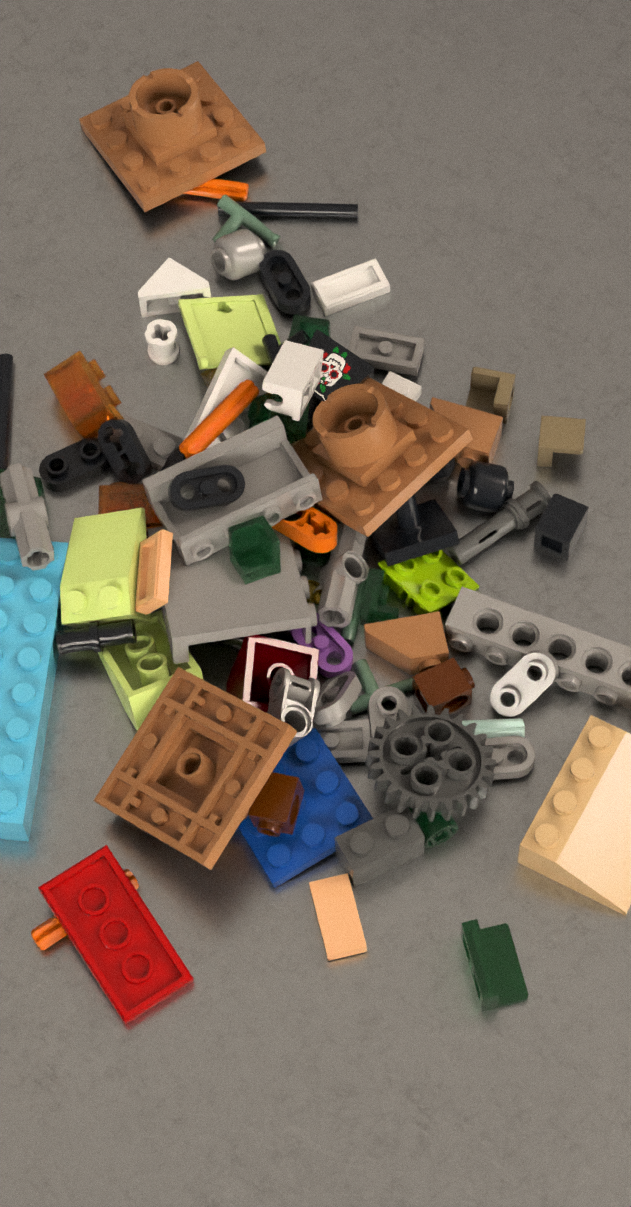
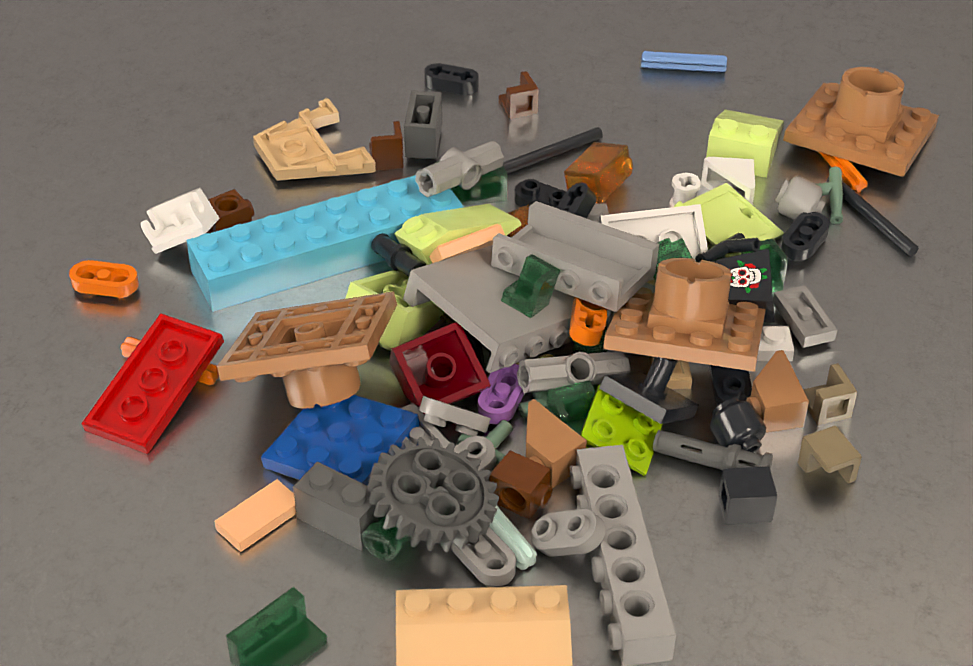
camera: 55 degrees right, 20 degrees down
black plate [168,465,245,512] -> none
orange axle [179,379,259,459] -> none
reddish brown brick [248,772,305,837] -> none
white hinge [262,340,324,421] -> none
light grey piece [267,667,320,747] -> none
white tile [311,258,390,317] -> none
none -> yellowish green slope [706,110,784,178]

